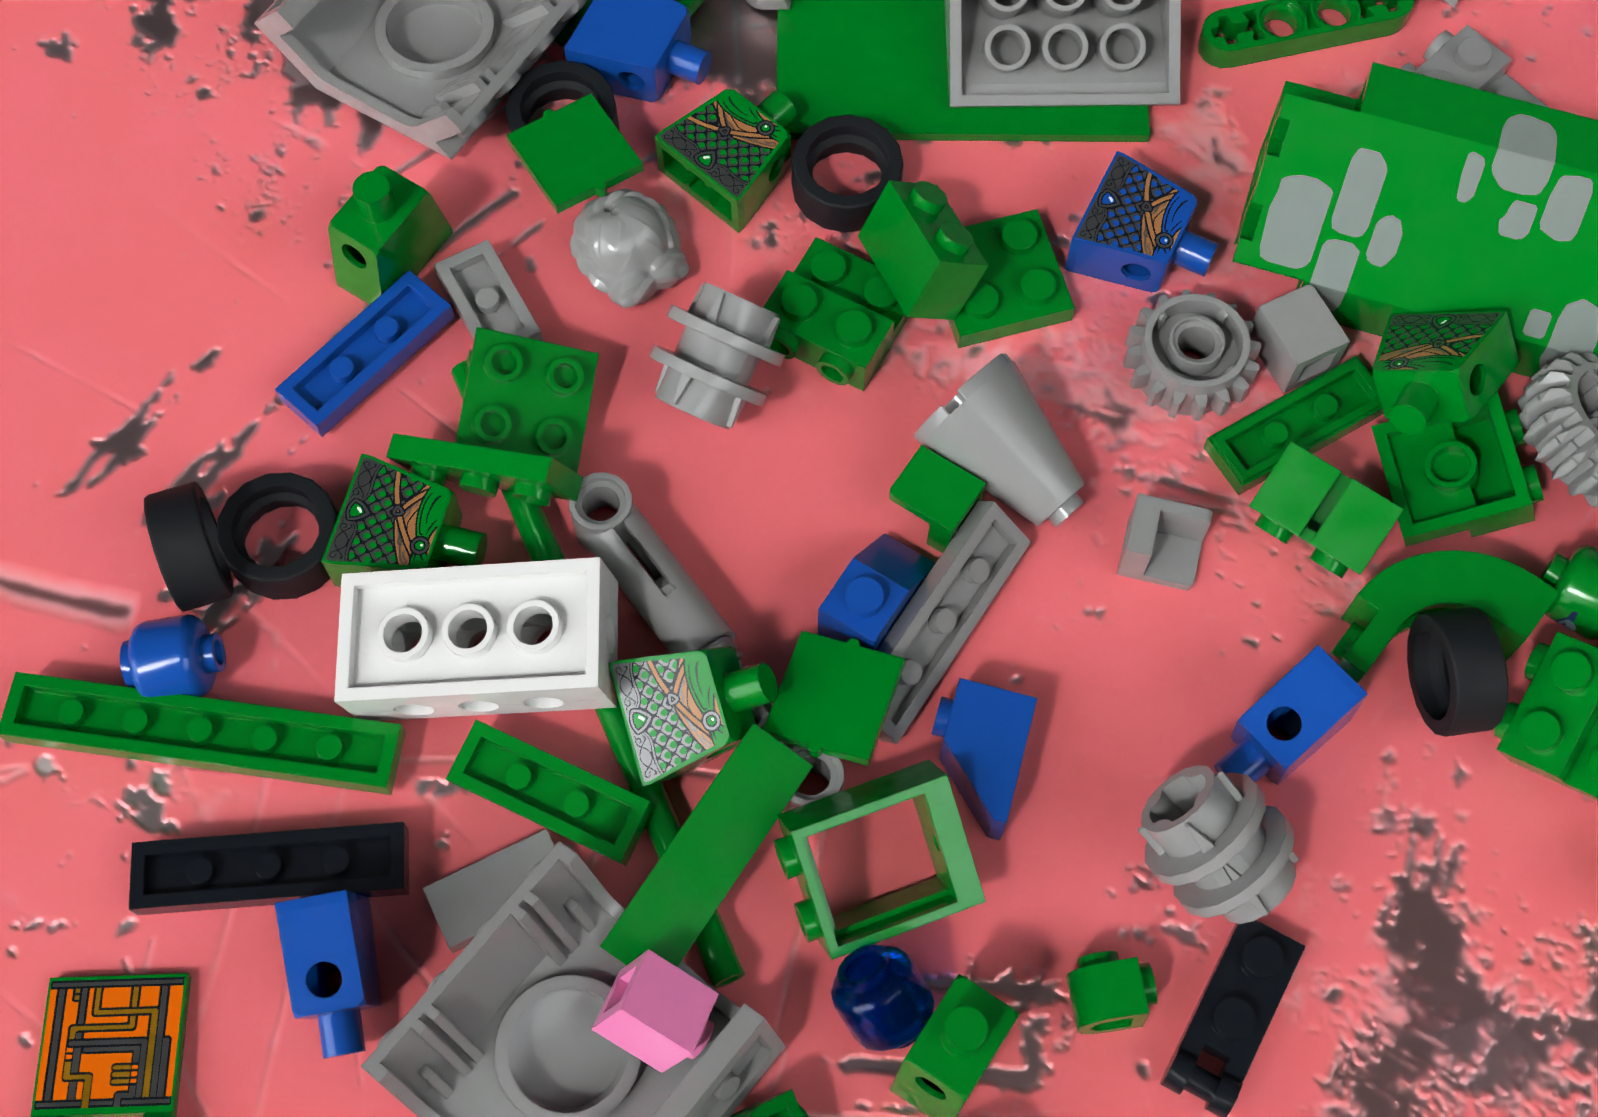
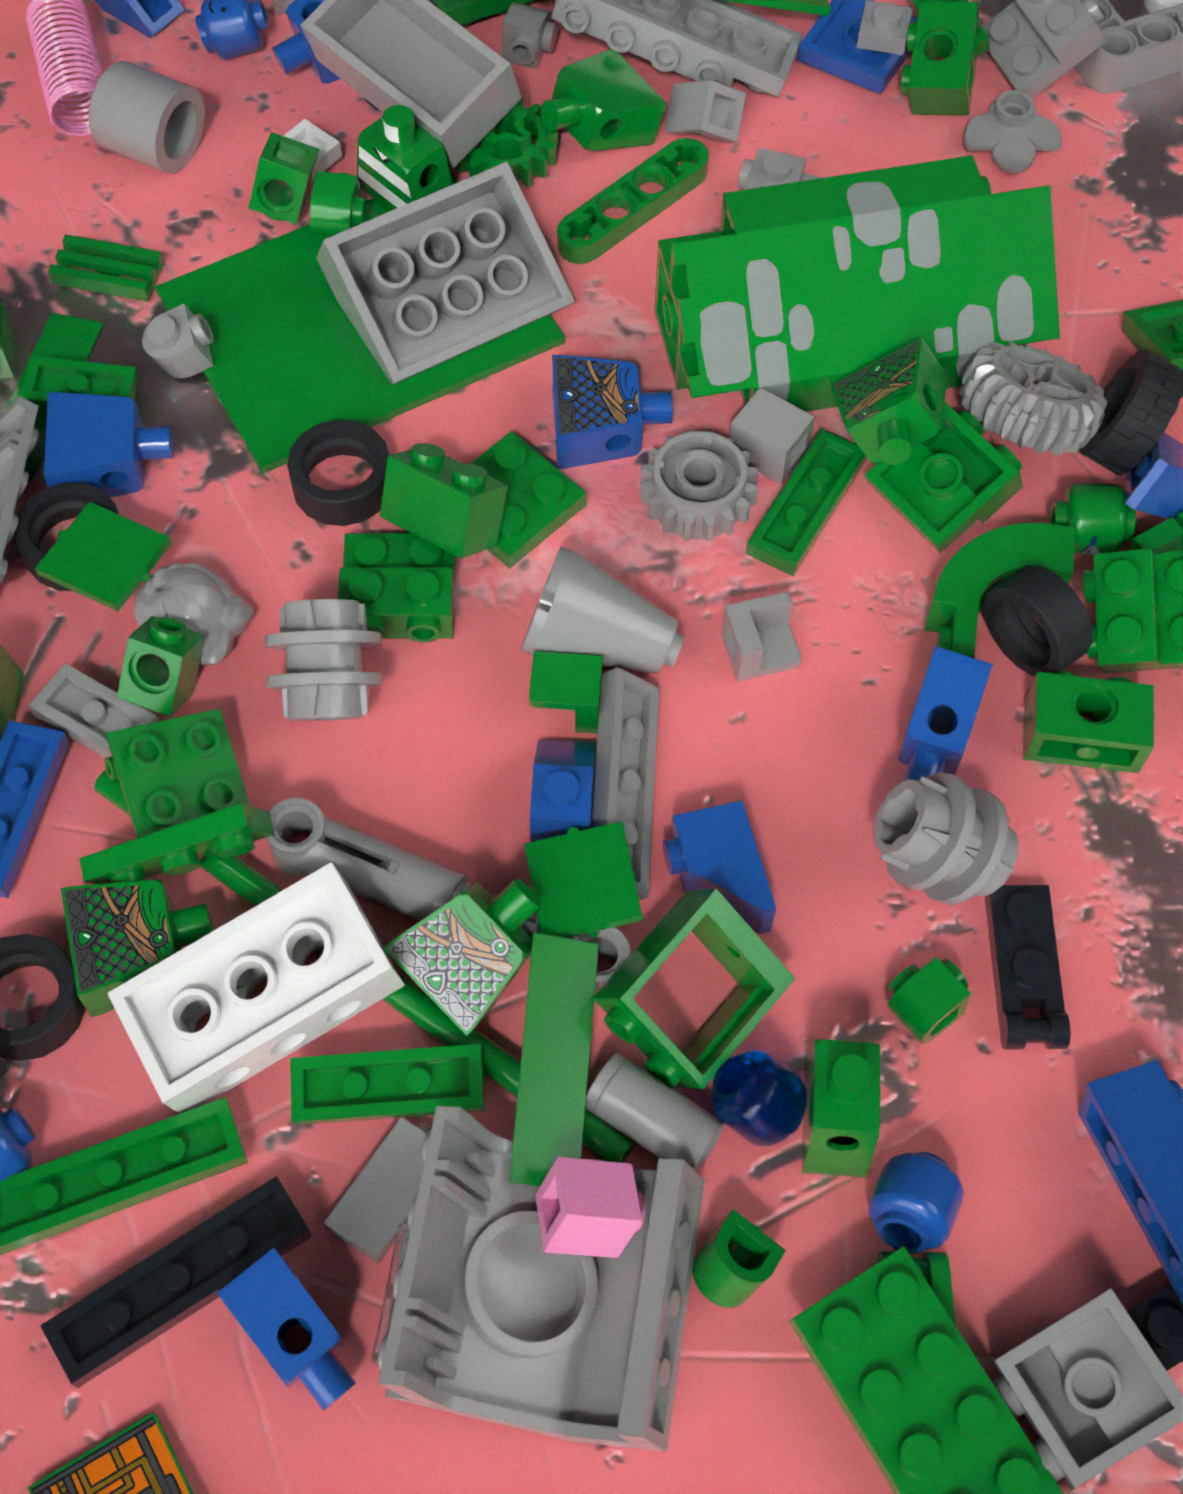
camera: 30 degrees left, 5 degrees down
green torso [655,89,797,233] -> none
green piece [1249,441,1404,578] -> none
none -> green brick [117,616,205,717]
none -> light grey pin [585,1053,726,1172]
none -> green brick [1023,671,1154,773]

